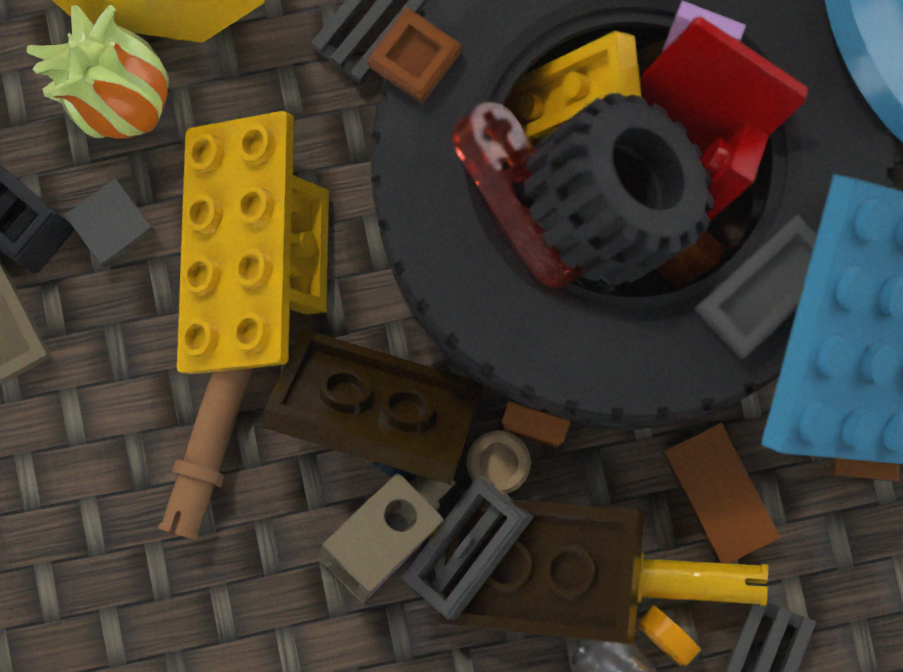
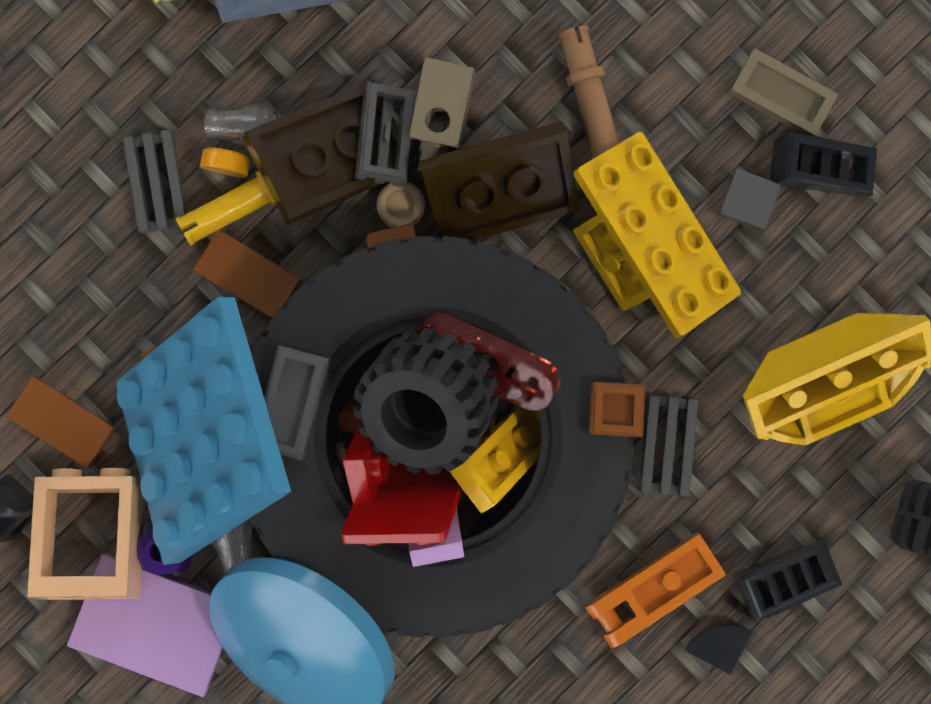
camera: 145 degrees right, 5 degrees up
yellowish green hair [27,5,169,139] -> none

